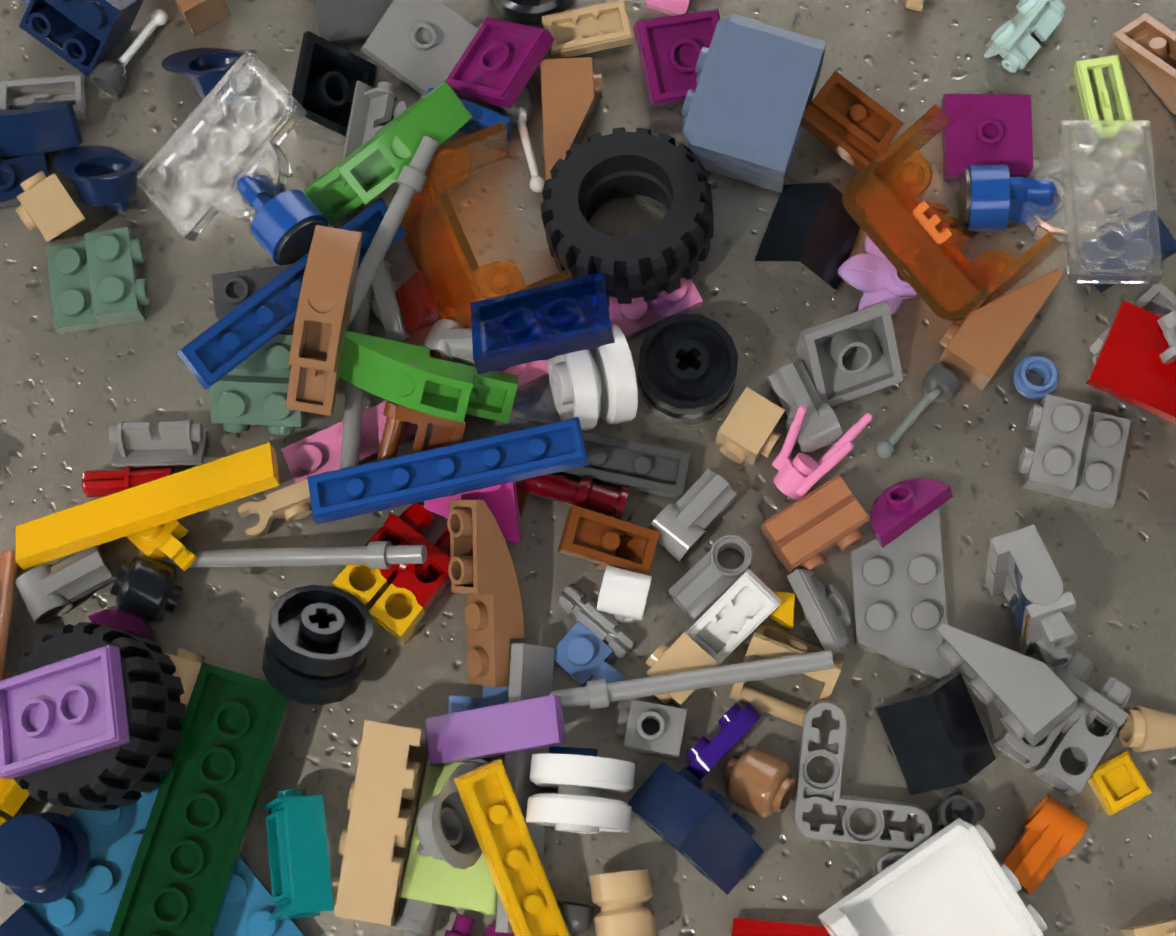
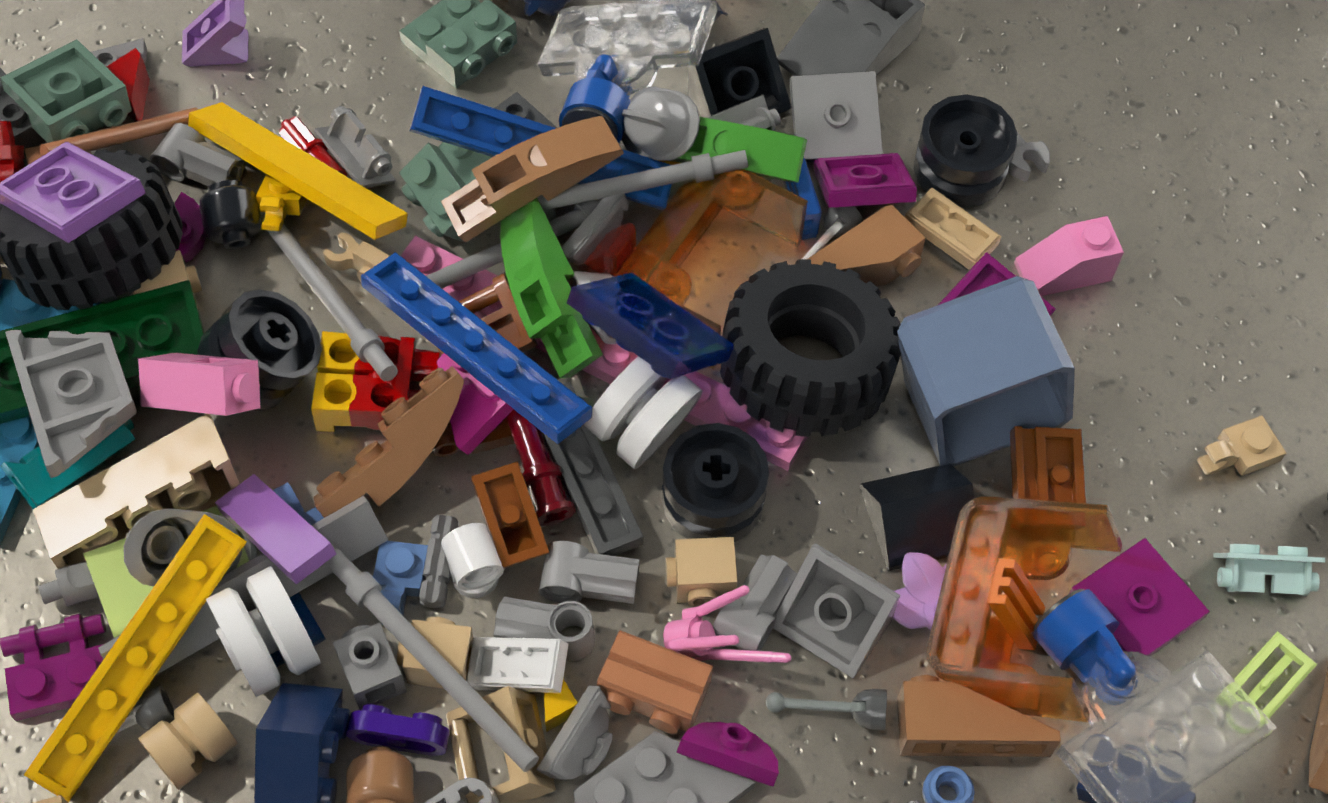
camera: 50 degrees right, 15 degrees down
none -> light grey wing [5,330,137,478]
none -> bright pink brick [138,353,260,416]
none -> light grey piece [621,87,700,161]

